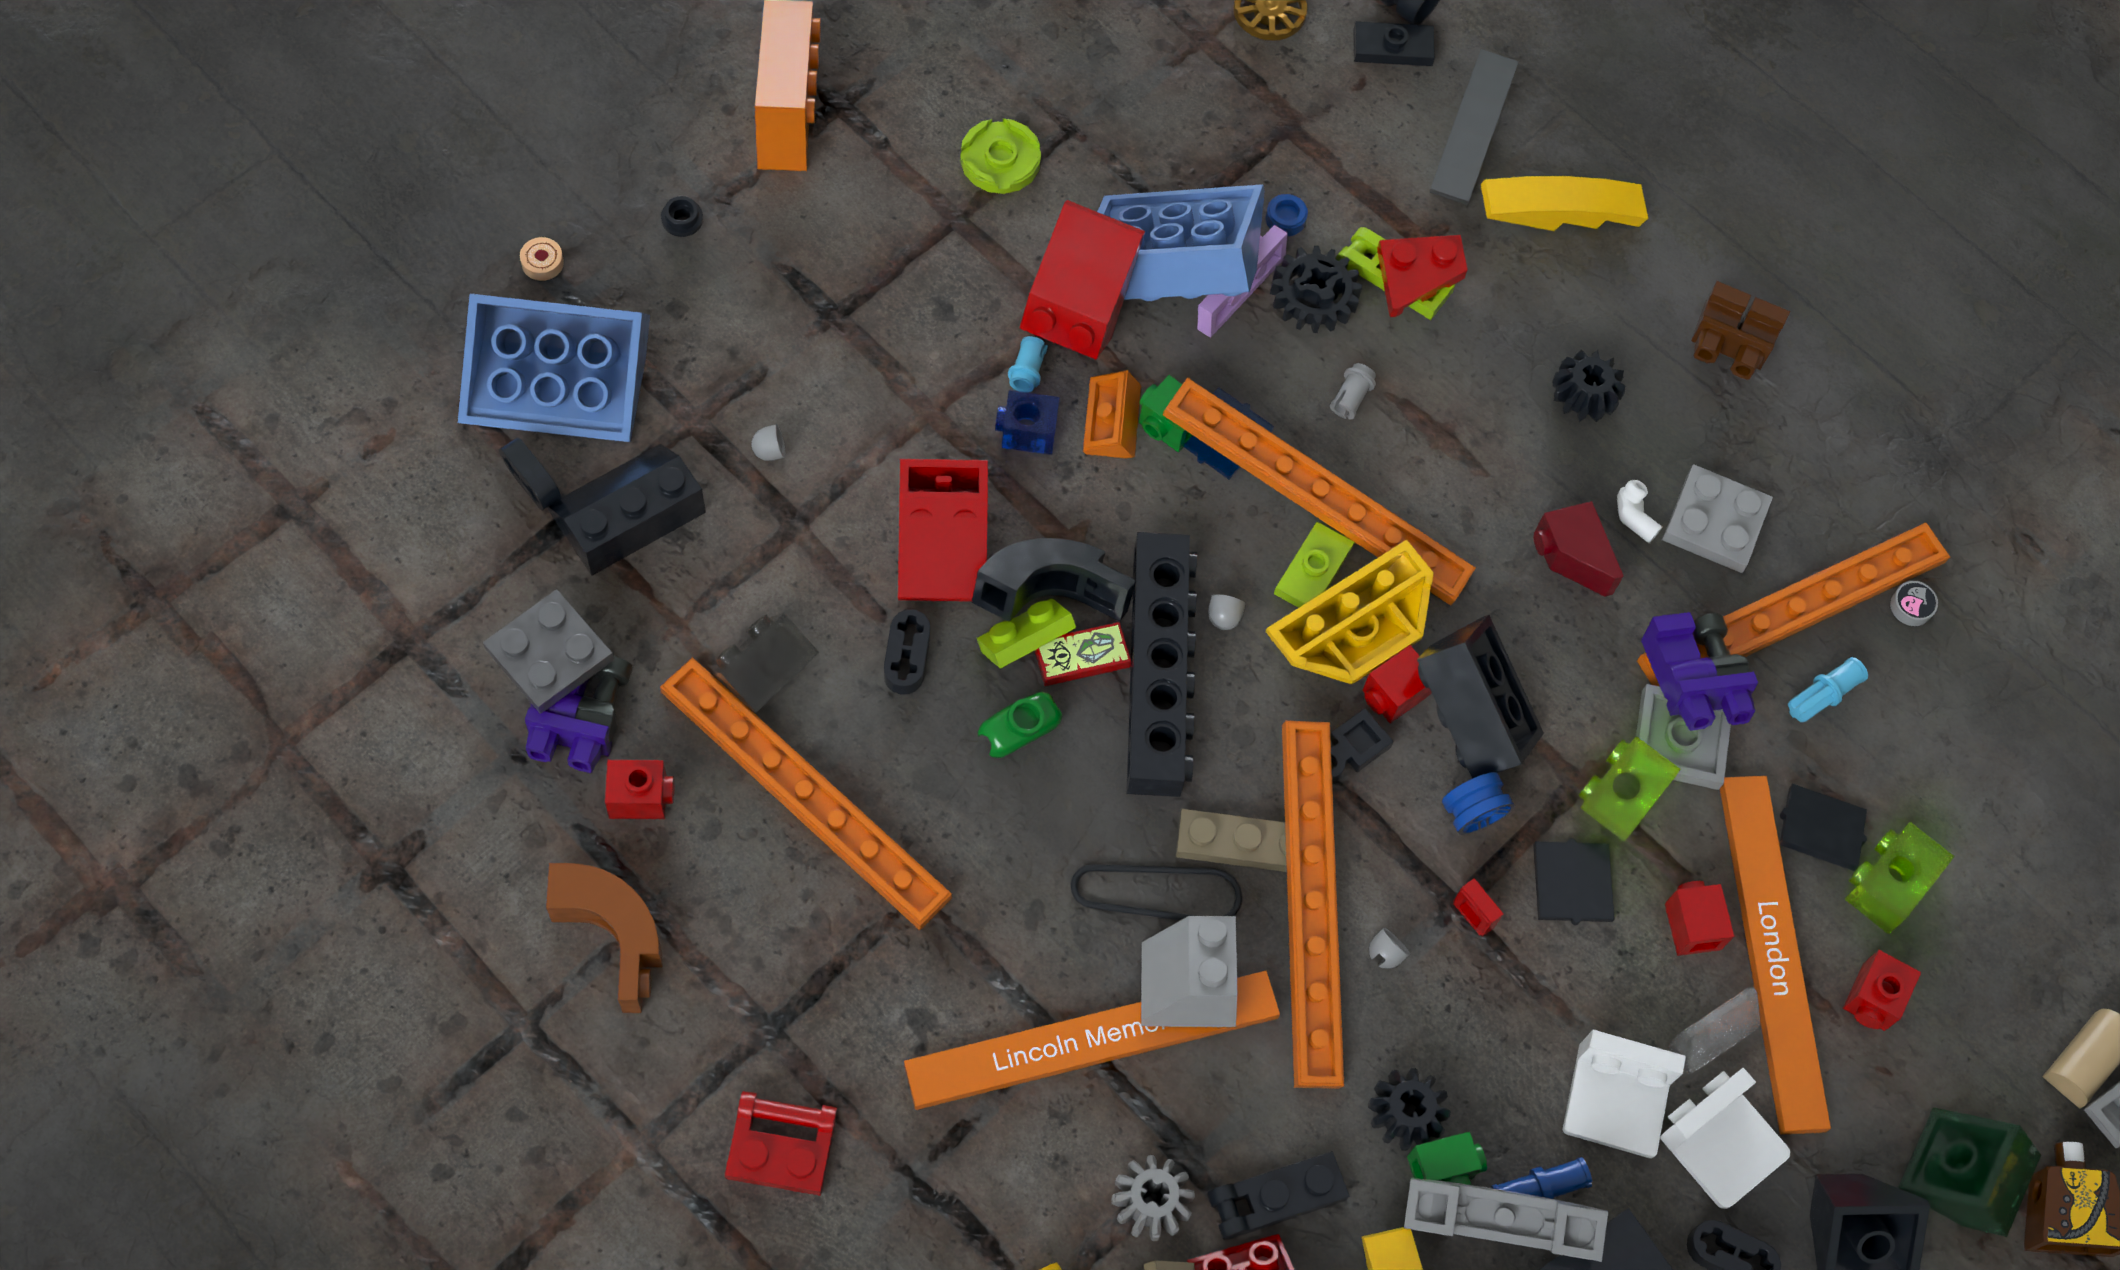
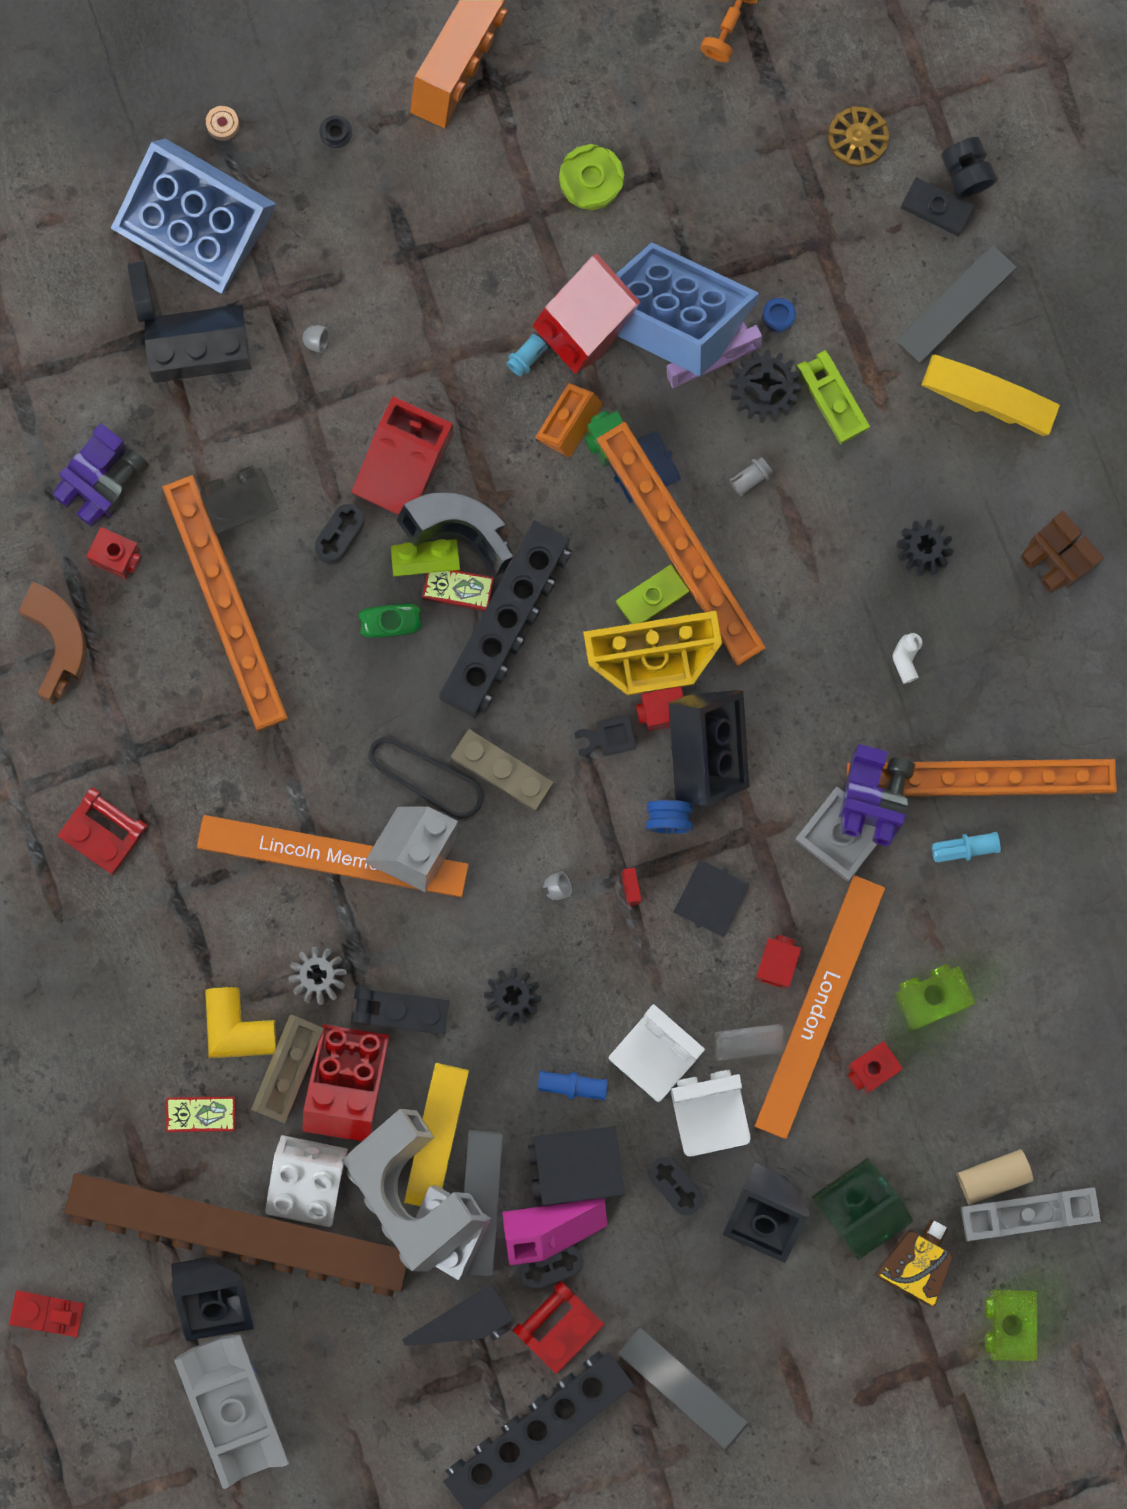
camera: 30 degrees right, 15 degrees up
flat silver plate [483,589,614,714] -> none
clear blue brick [995,390,1060,455] -> none
light grey hinge [1208,595,1245,630] -> none
orange tile [1282,721,1344,1089] -> none
red wing [1377,235,1468,317] -> none
light grey slope [1404,1178,1608,1262] -> none
green brick [1407,1131,1487,1185] -> none
dark red slope [1533,501,1624,597] -> none
clear neon green brick [1579,736,1681,842] -> none
light grey plate [1662,464,1773,573] -> none
black piece [1779,783,1867,871] -> none
tile [1890,581,1938,626] -> none

